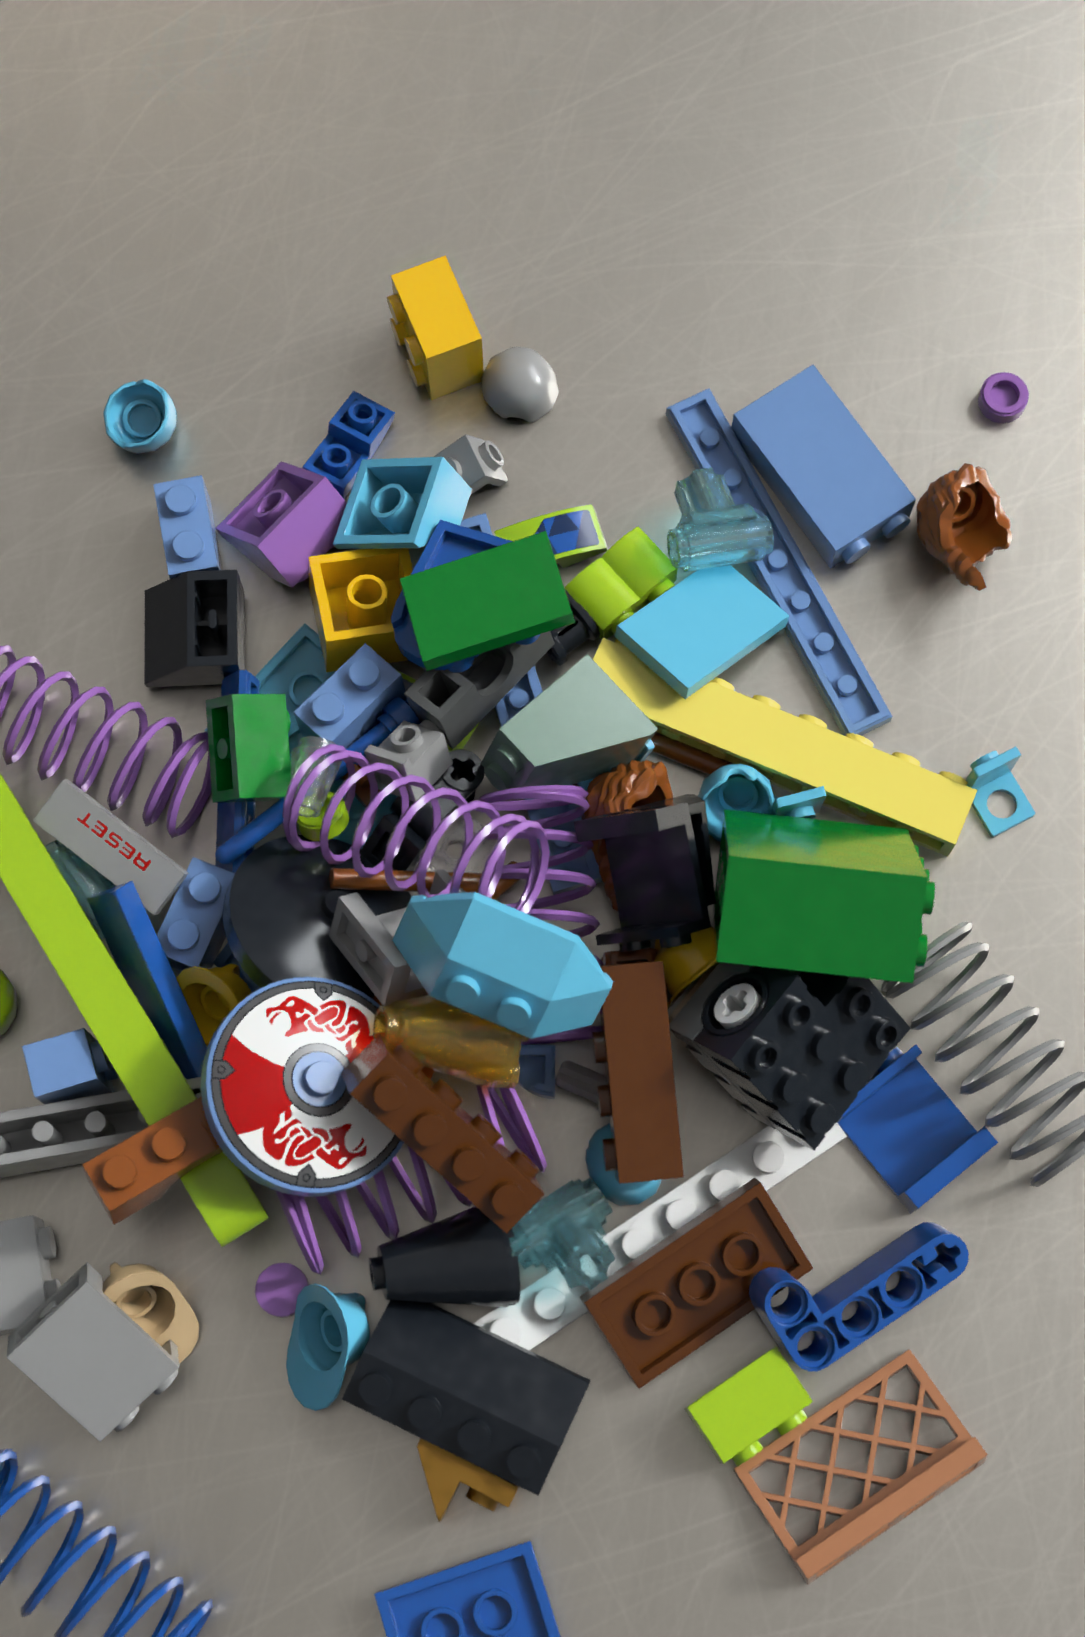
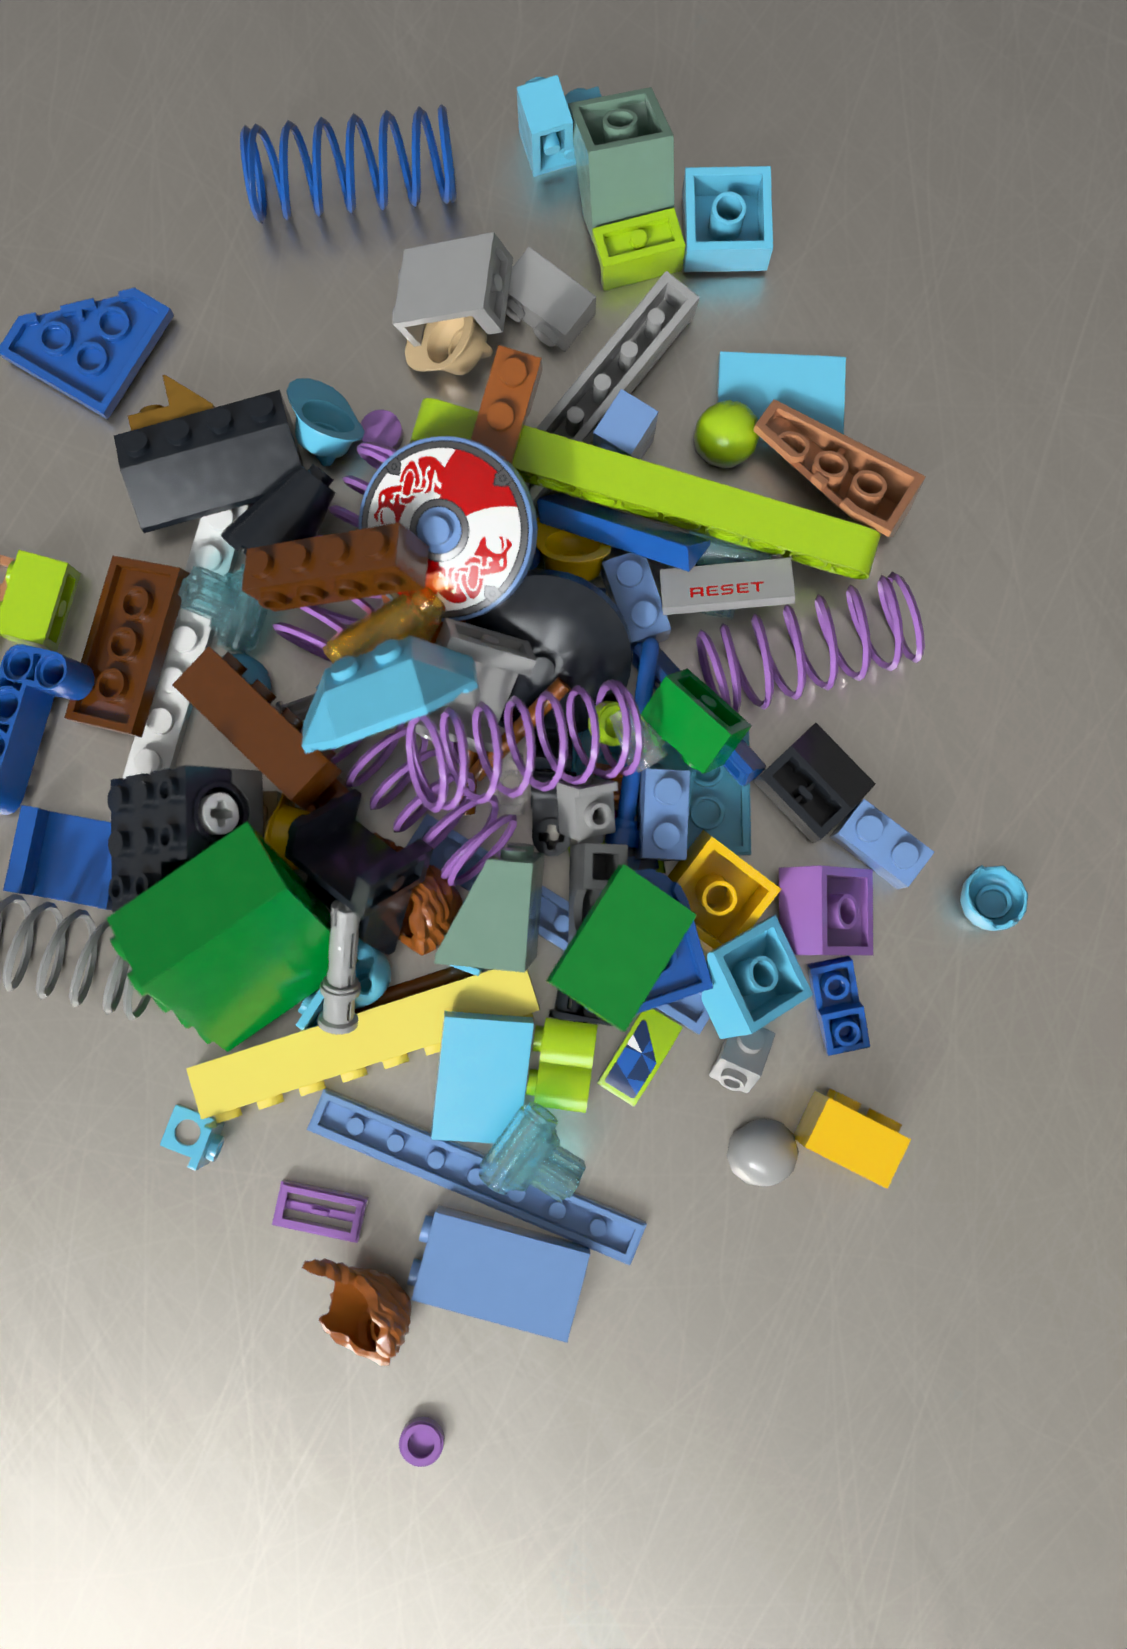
camera: 140 degrees right, 10 degrees up
none -> medium lavender tile [272,1179,369,1243]
none -> light grey pin [318,900,361,1034]

